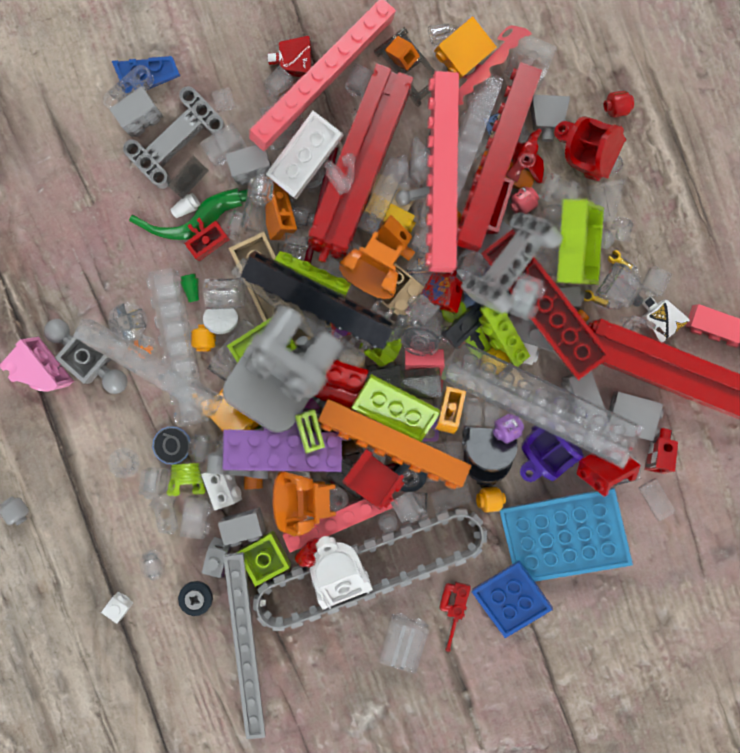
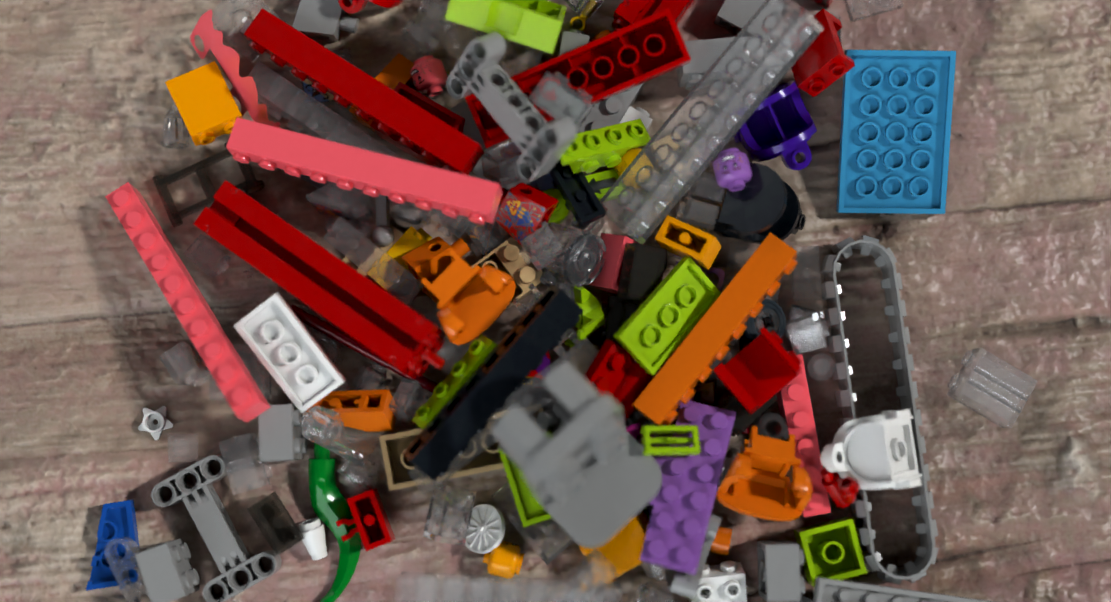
camera: 75 degrees left, 5 degrees down
green cone [180,273,199,302] -> none
red torso [268,36,312,77] -> none
clear plant [324,153,357,194] -> none
orange brick [385,36,420,70] -> none
red piece [439,581,471,652] -> none
blue plate [472,561,553,638] -> none
light orange head [476,487,506,513] -> none
red animal [506,128,544,184] -> none
none -> white plate [138,406,173,440]

